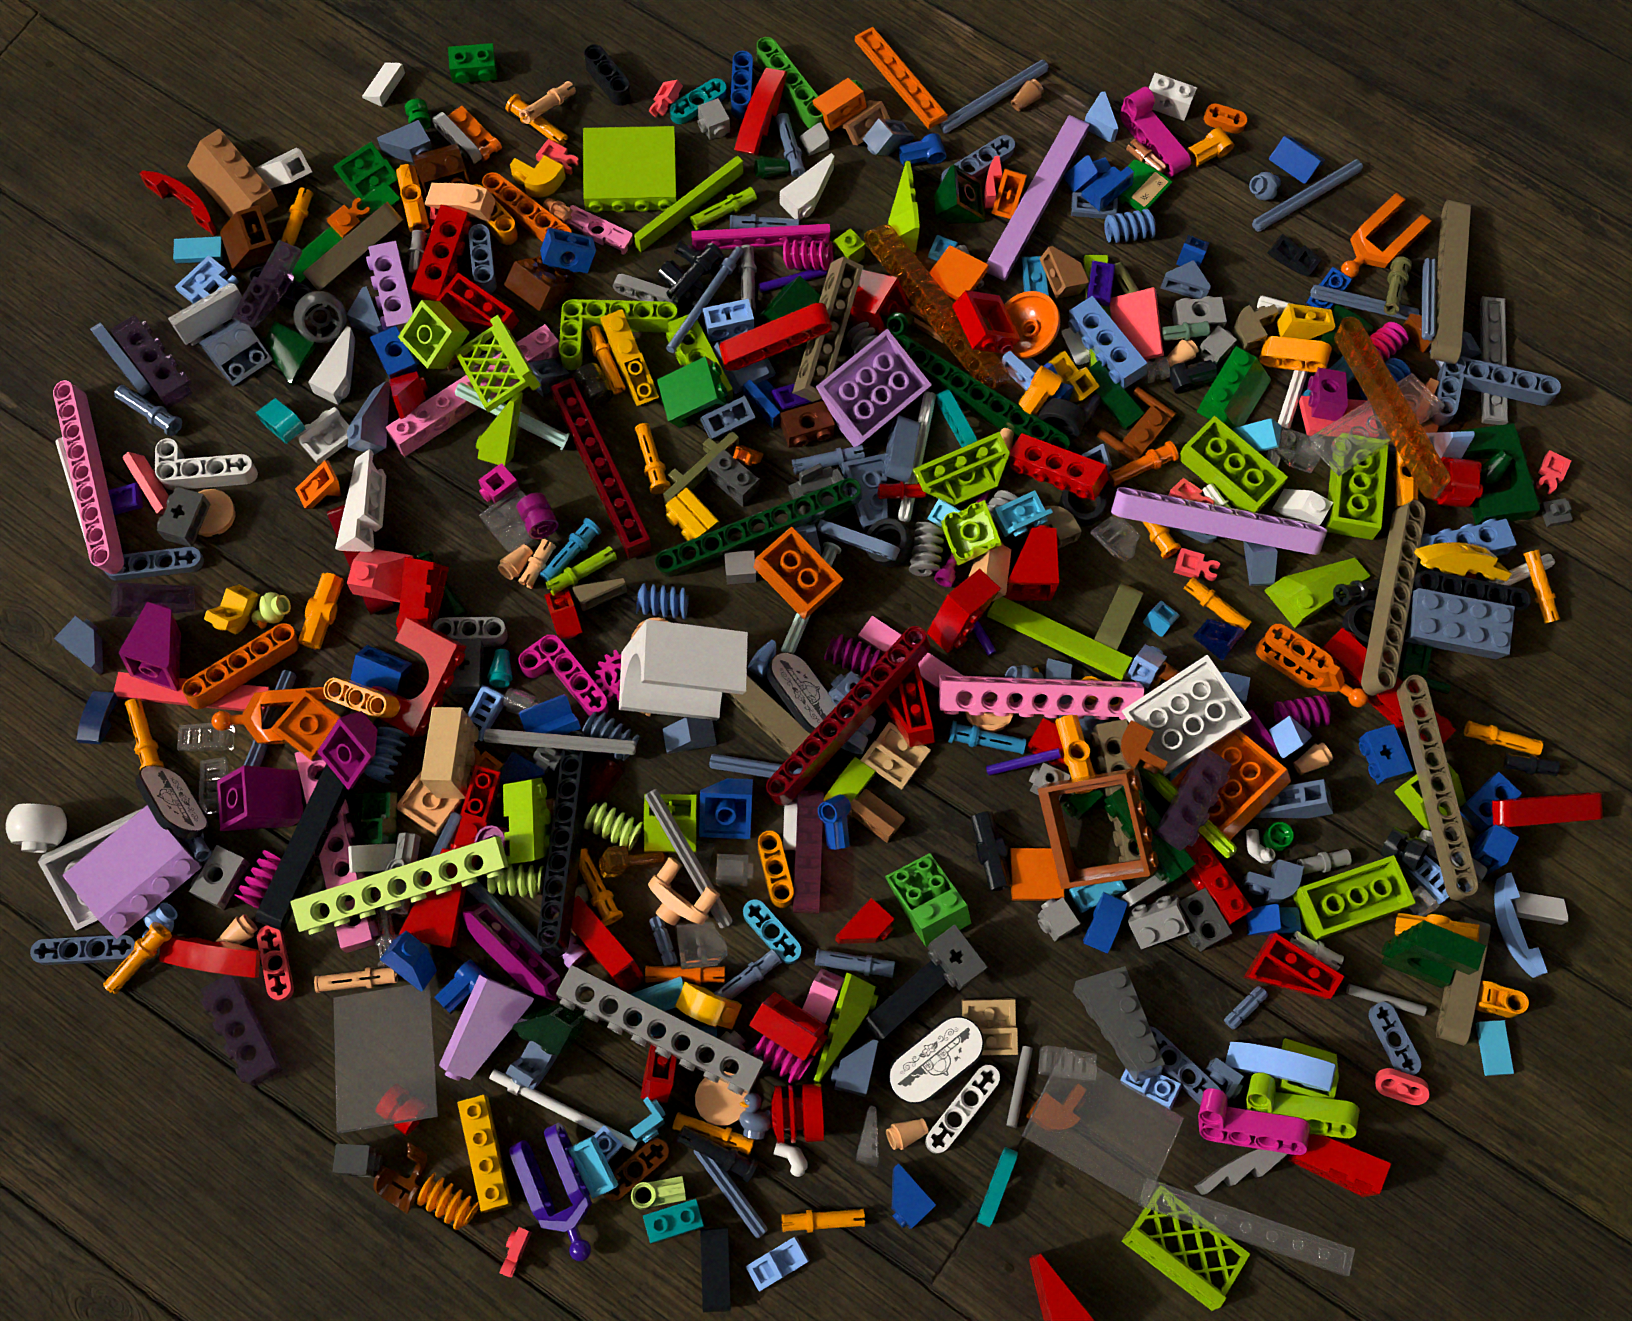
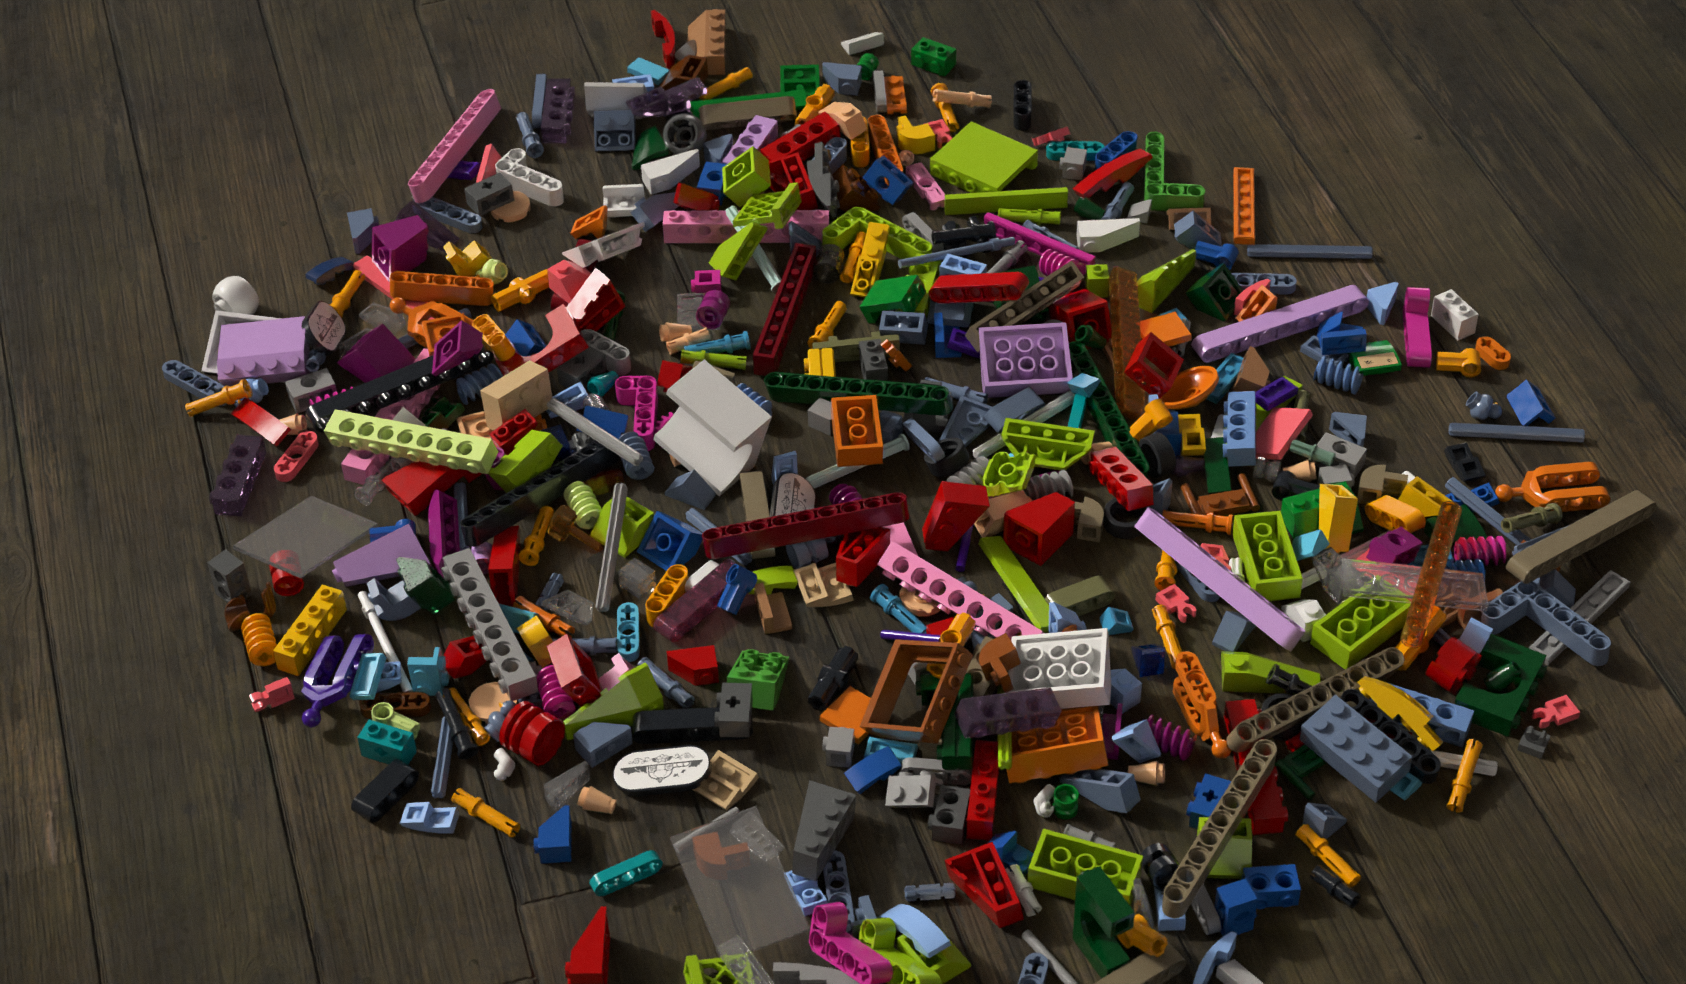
camera: 45 degrees right, 25 degrees down
white slope [255,148,312,189] -> none
teal beam [255,398,306,444] -> none
light nougat pin [314,967,398,993] -> none
orange plate [327,198,370,238] -> none
blue slope [380,931,437,992] -> none
reddish brown slope [412,144,470,198] -> none
yellowish green piece [487,863,544,898] -> none
light nougat connector [648,857,720,926] -> none
copper brick [780,401,835,448] -> none
orange panel [813,78,867,131] -> none
red axle [878,481,927,501] -> none
white beam [925,1065,1000,1154] -> none
medium azure bracket [991,490,1053,537] -> none
medium nougat cone [1011,79,1044,112] -> none
clear slope [1090,515,1140,562] -> none
nougat axle [1126,139,1167,173] -> none
blue slope [1176,235,1209,267] -> none
sand blue brick [1241,860,1304,905] -> none
red beam [1492,793,1603,827] -> none
none -> light grey slope [674,39,696,61]
none -> dark grey slope [807,142,840,218]
none -> dark azure slope [1067,373,1101,398]
none -> sand blue slope [1302,803,1347,839]
none -> yellow slope [1319,484,1358,555]

